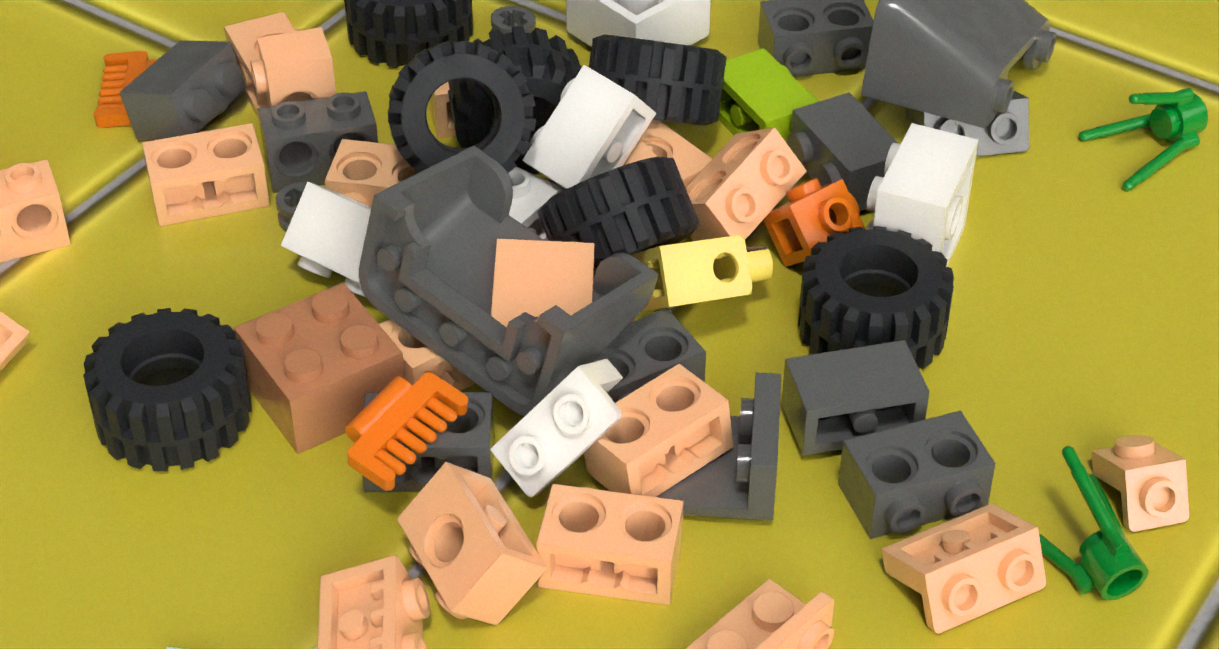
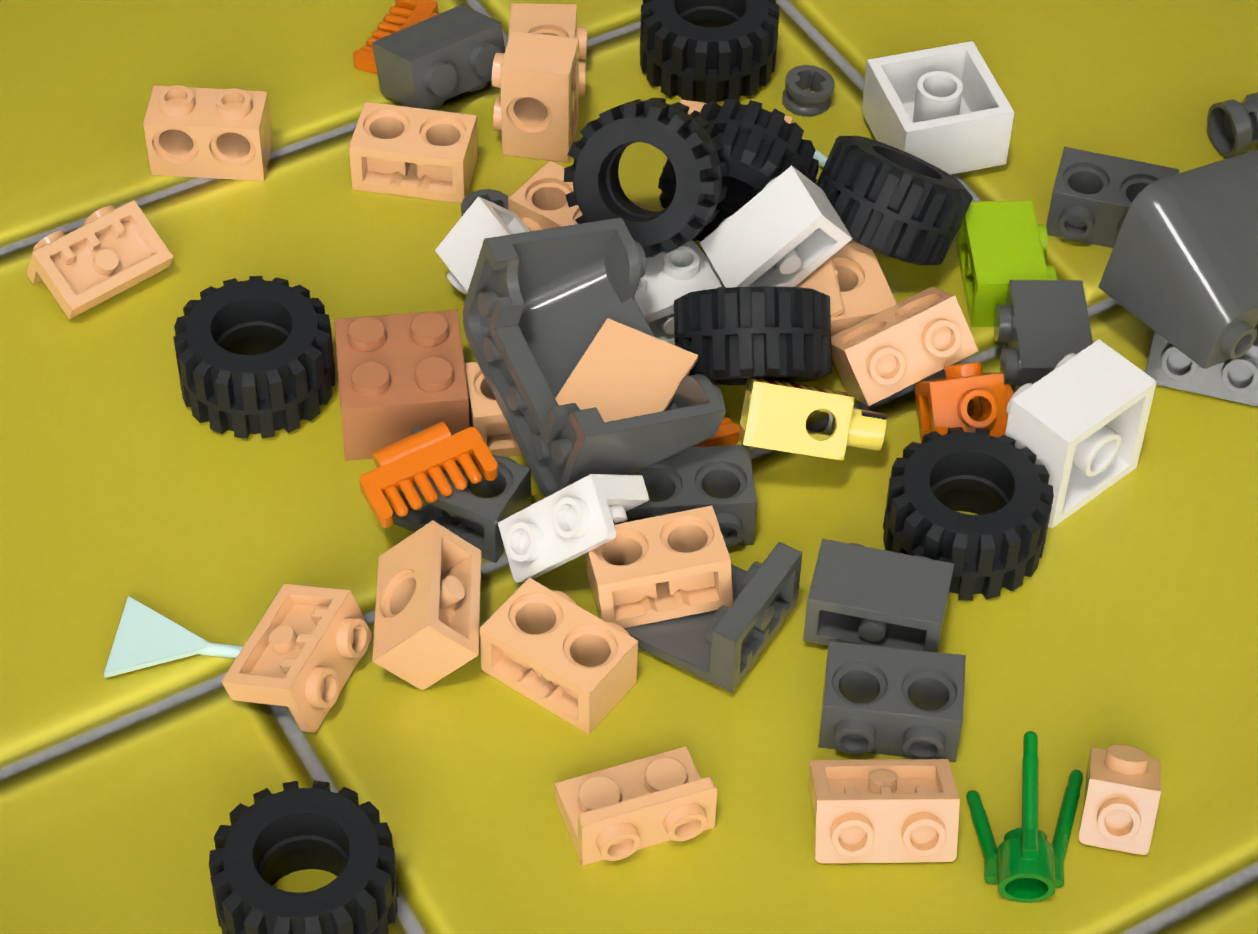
camera: 25 degrees right, 5 degrees up
dark grey brick [258,91,378,193] -> none

